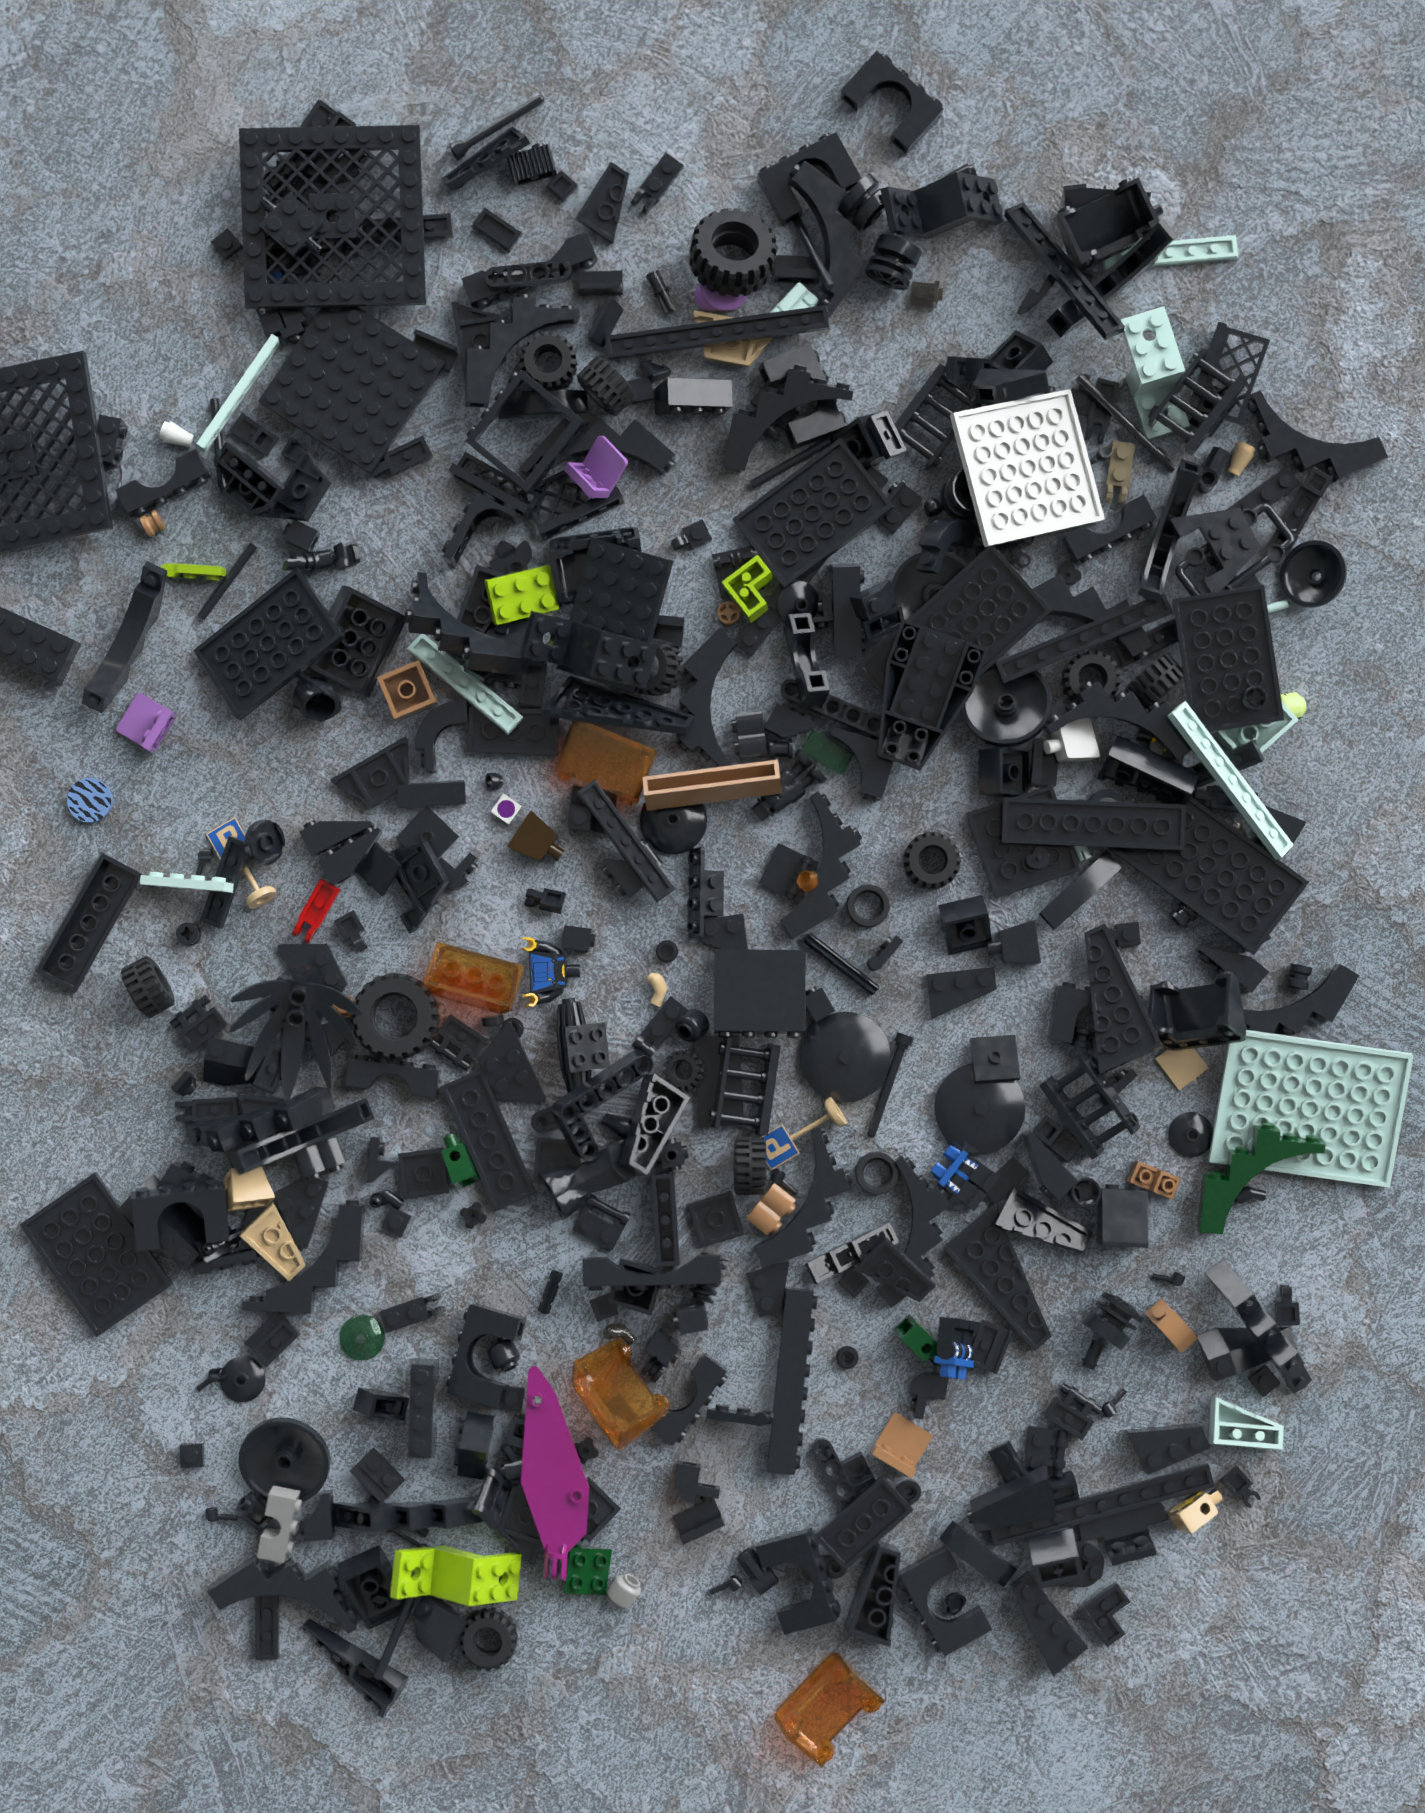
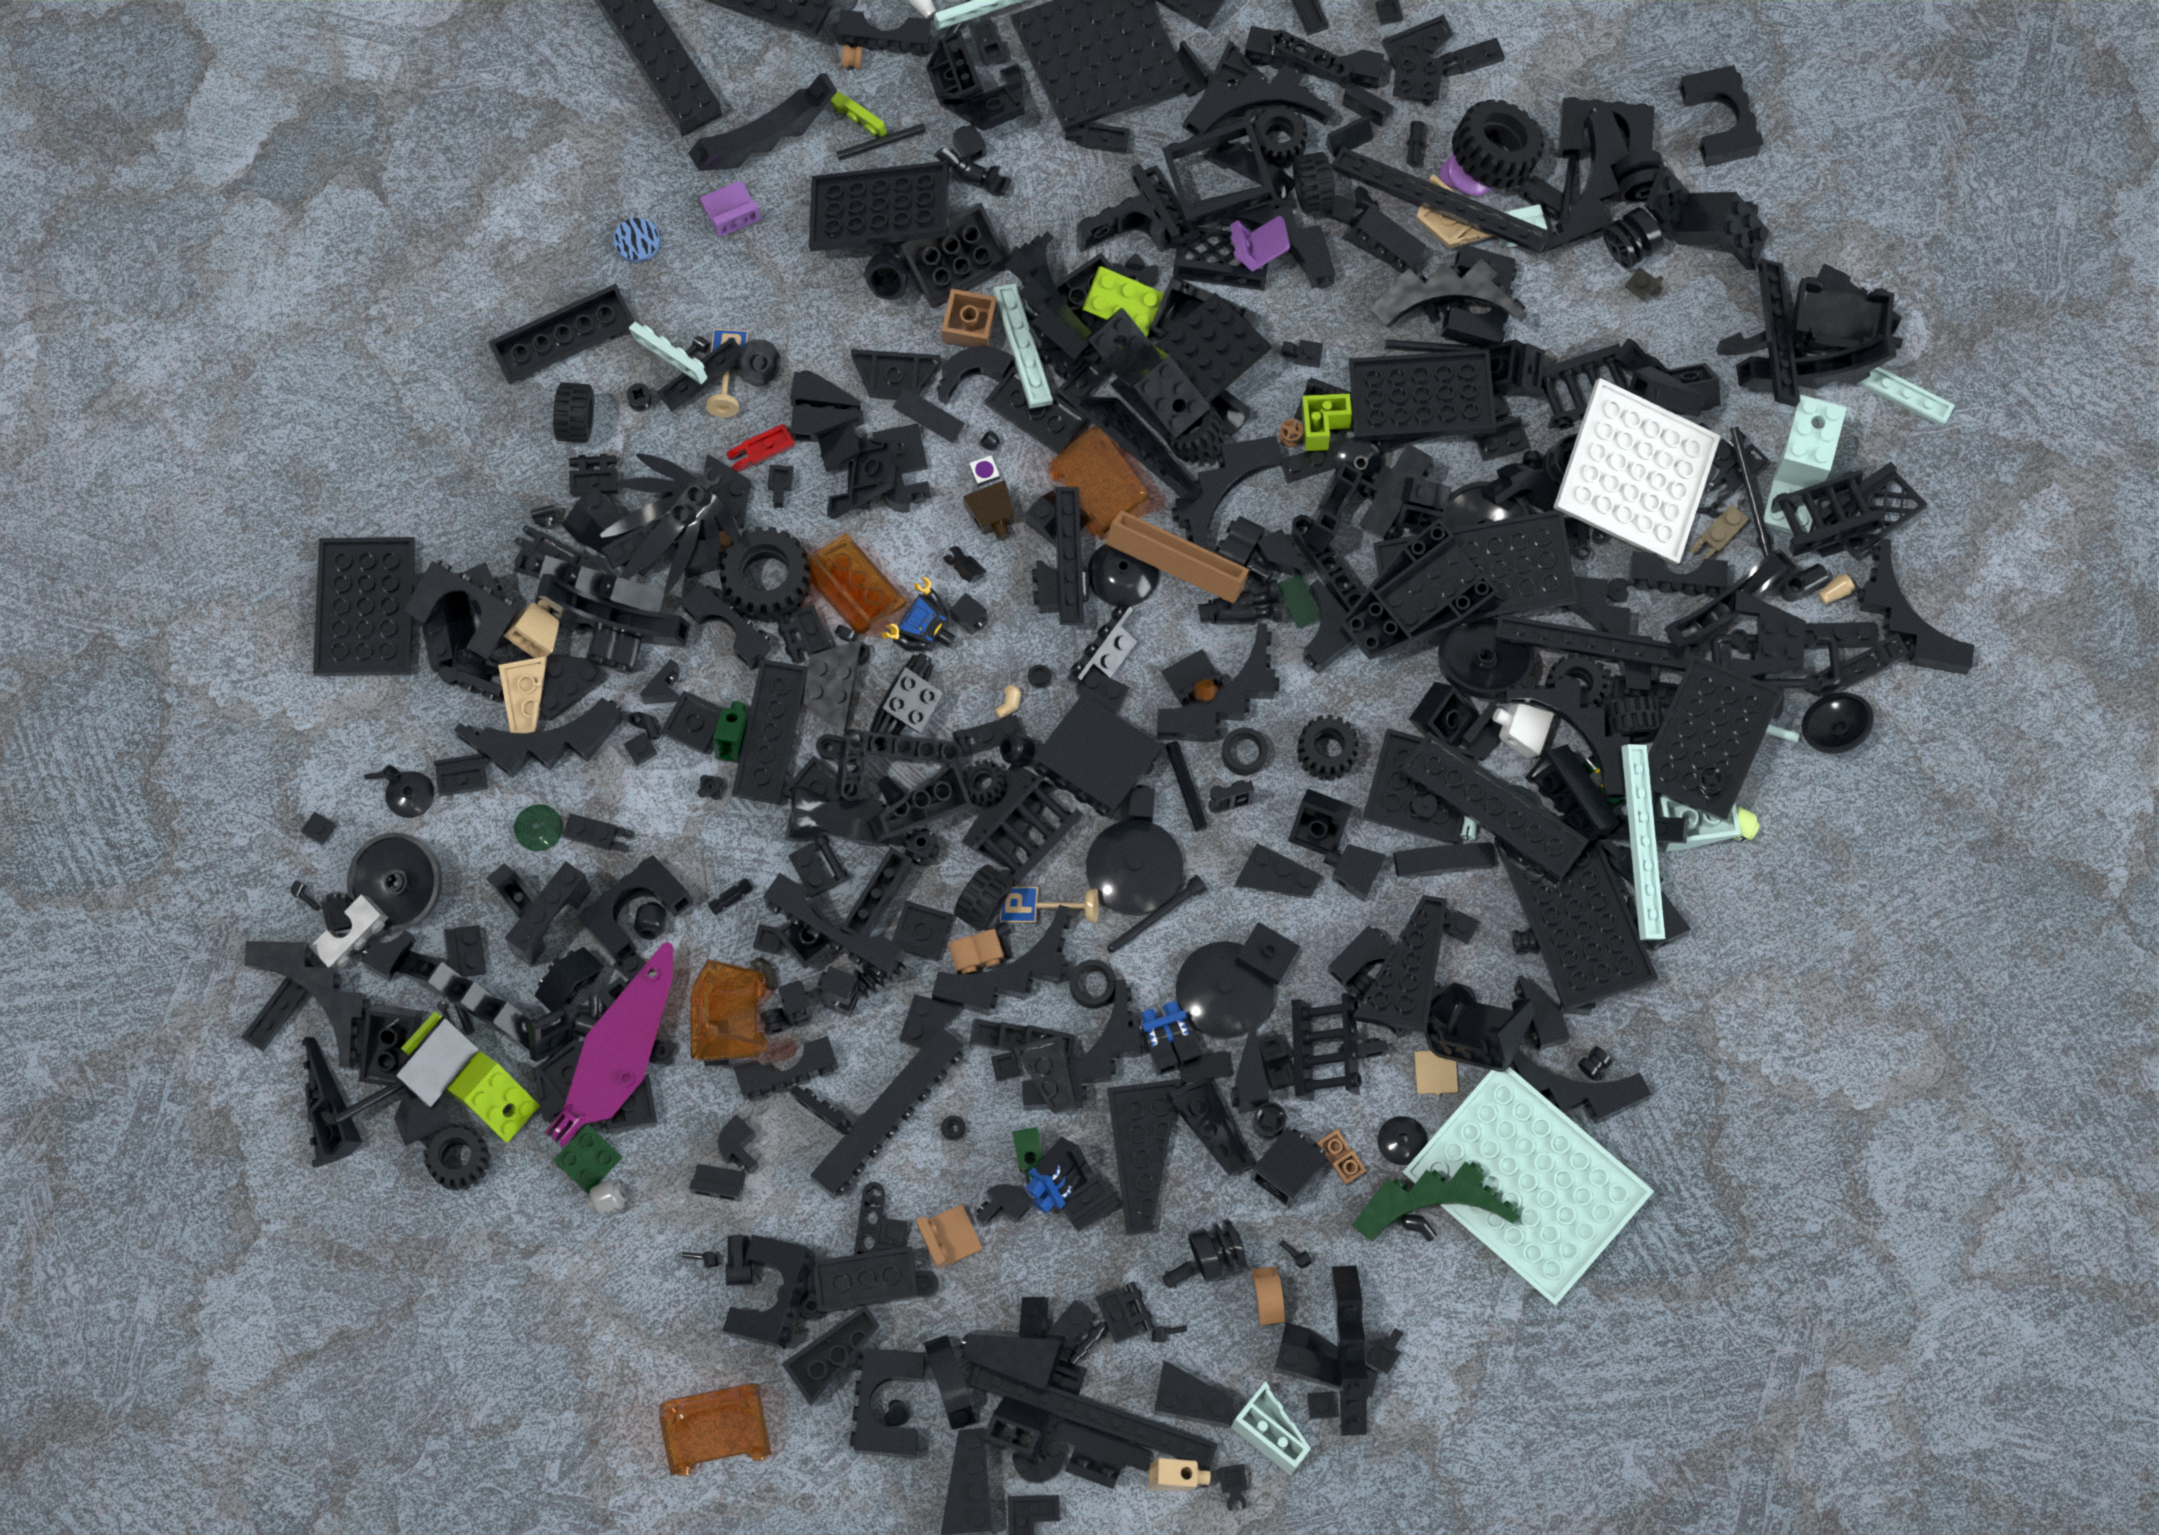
camera: 30 degrees right, 15 degrees down
none -> tile [393,1017,479,1107]
none -> black hinge [1393,55,1444,106]

